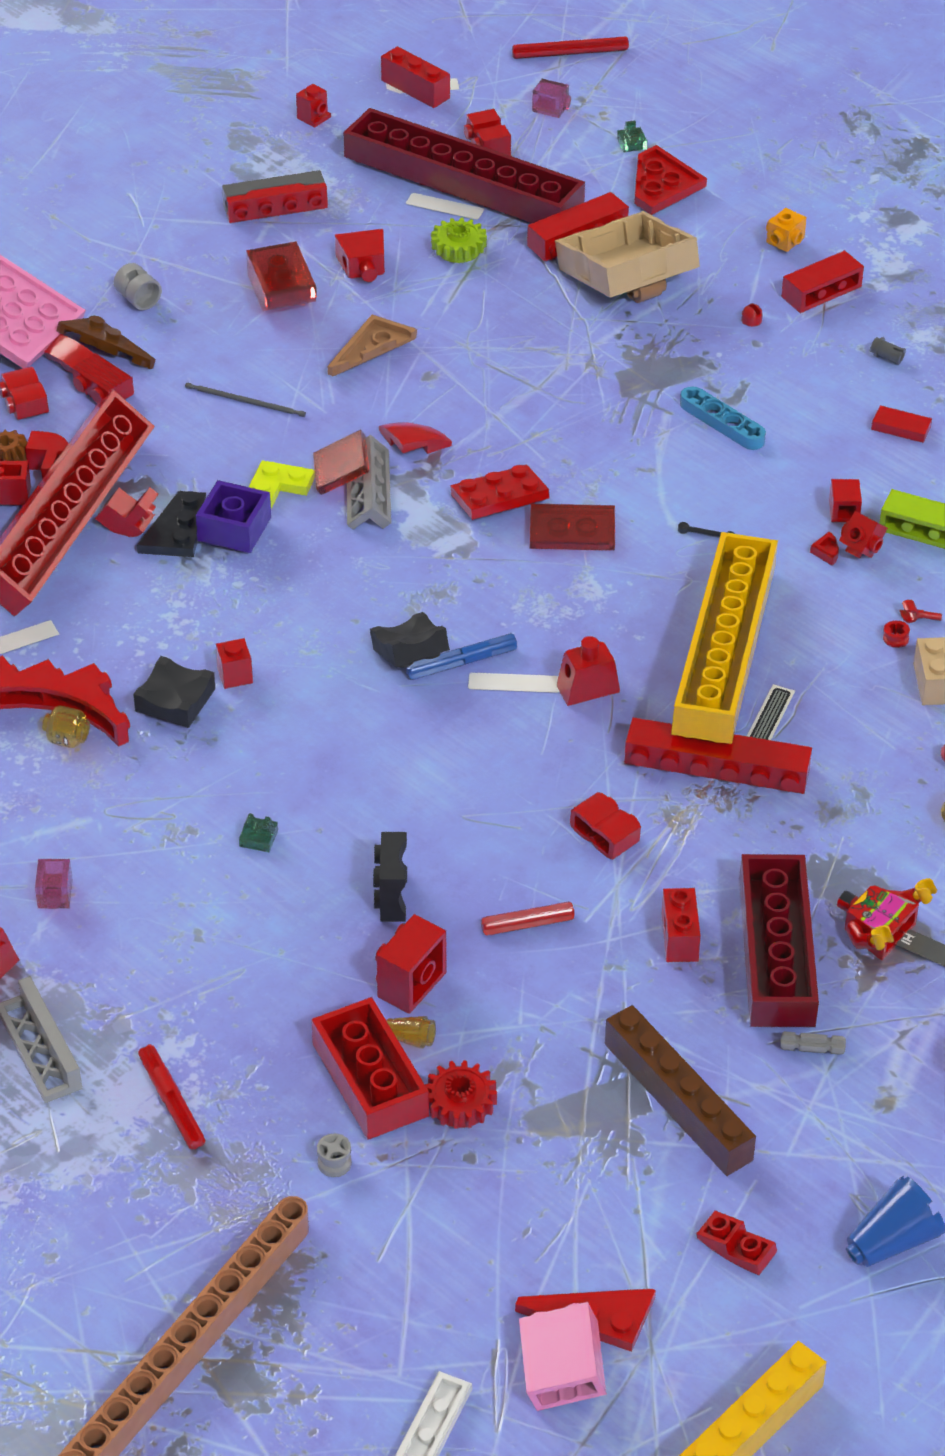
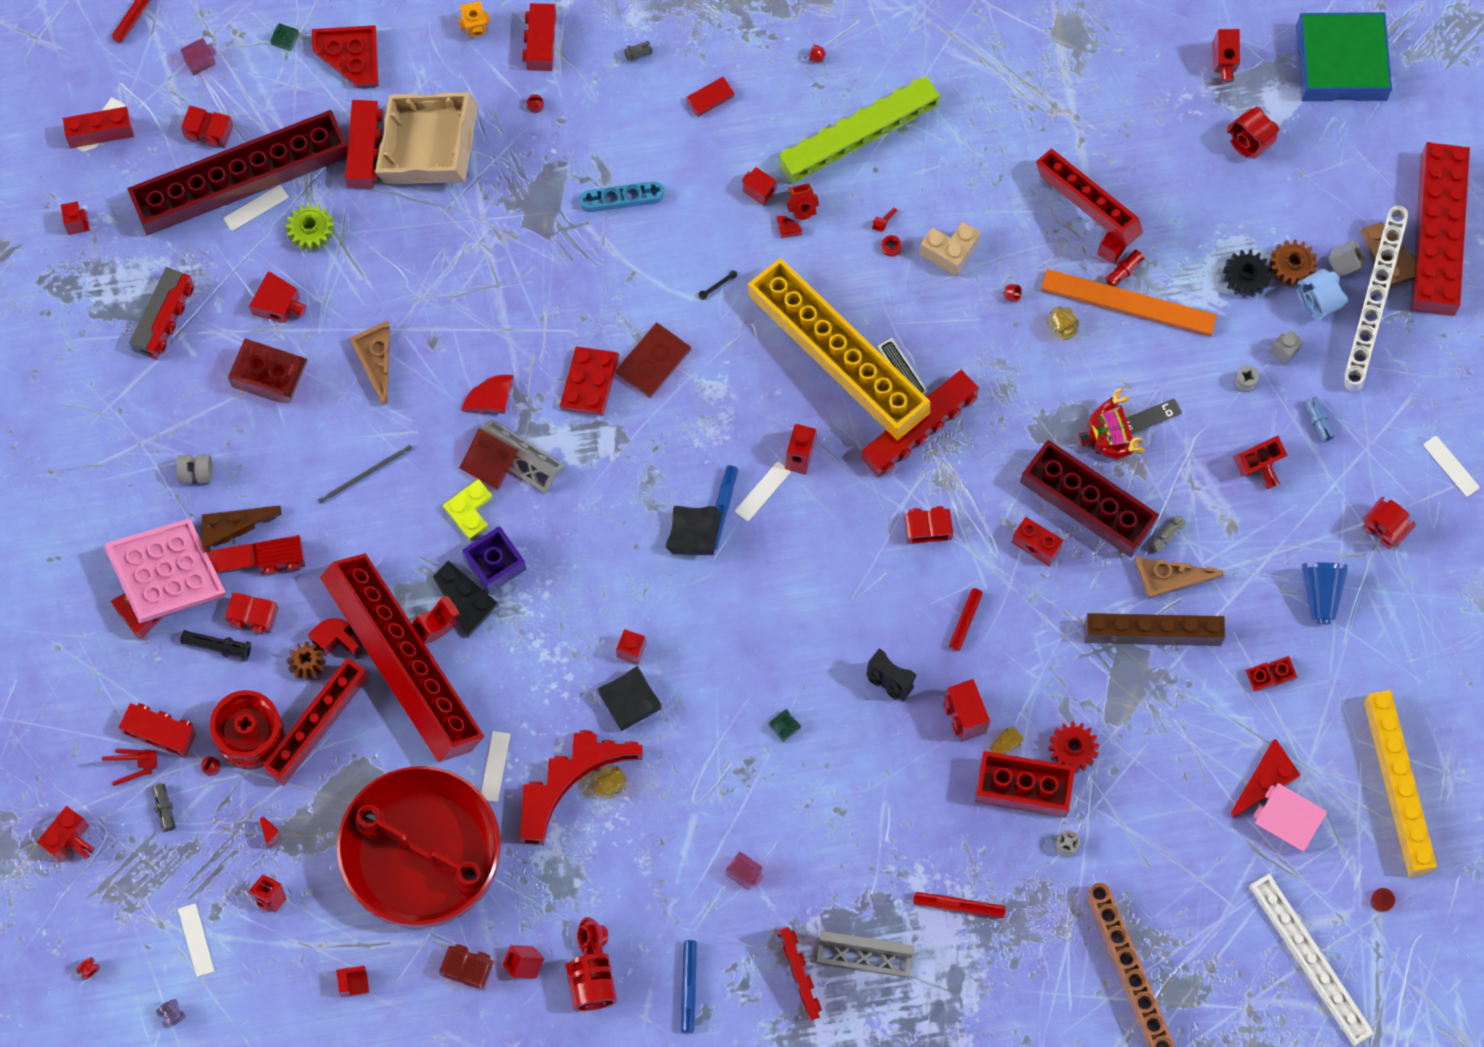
camera: 55 degrees left, 25 degrees up
none -> medium nougat wing [1134,556,1224,599]

